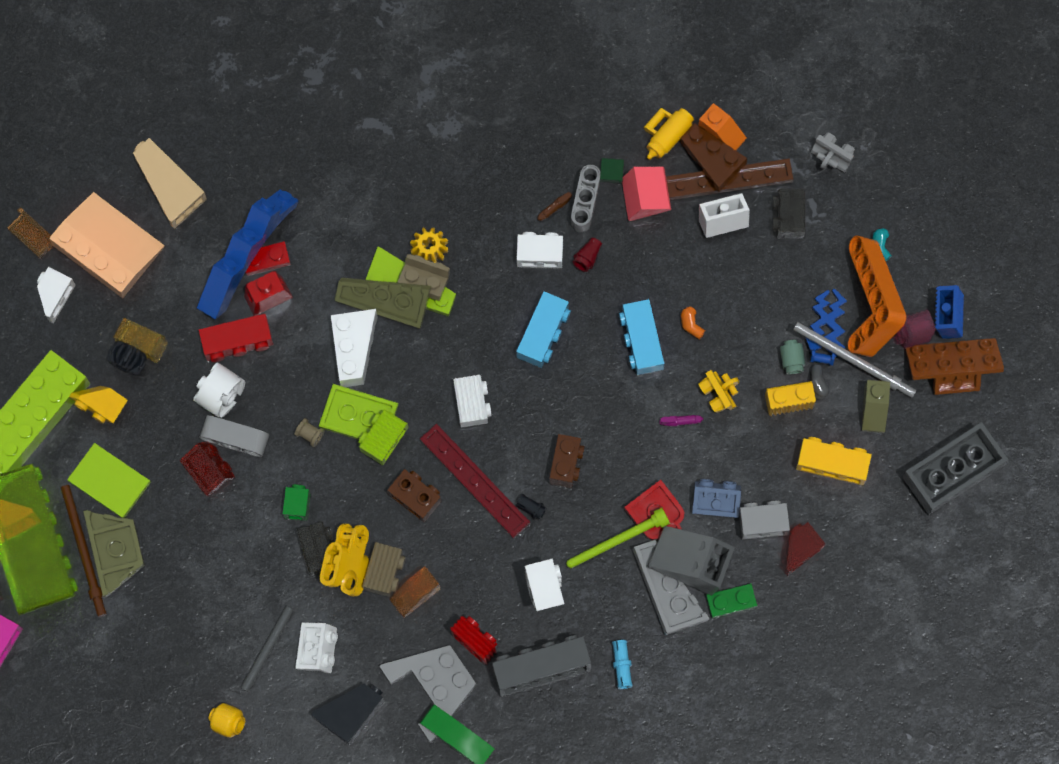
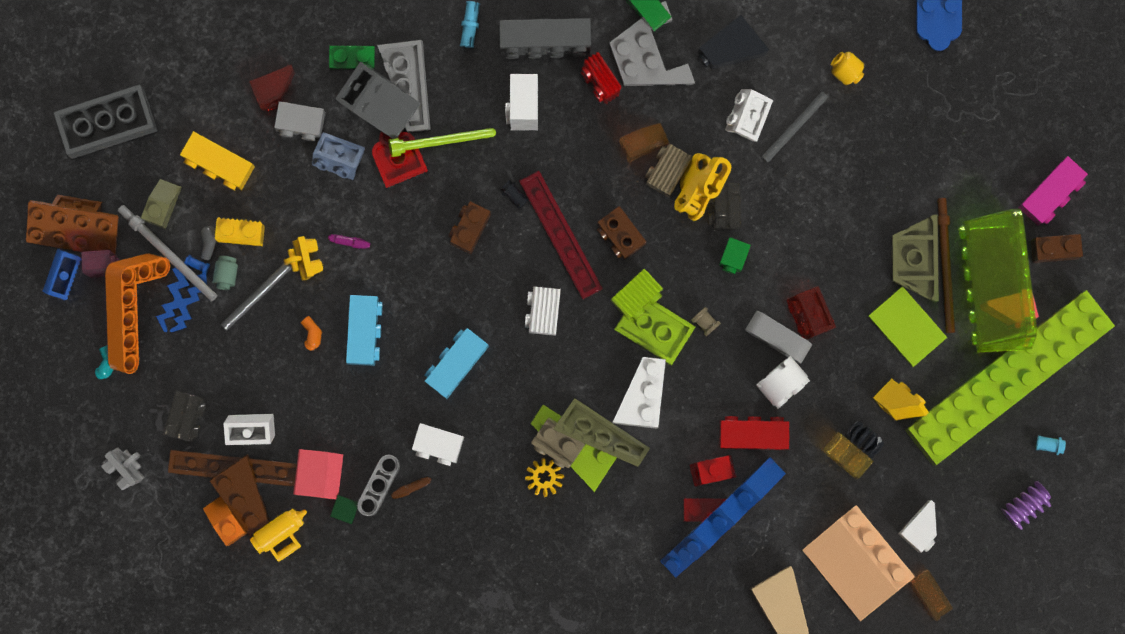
camera: 170 degrees left, 10 degrees up
dark red cone [573,237,602,272] -> none
none -> dark grey bar [221,263,292,330]

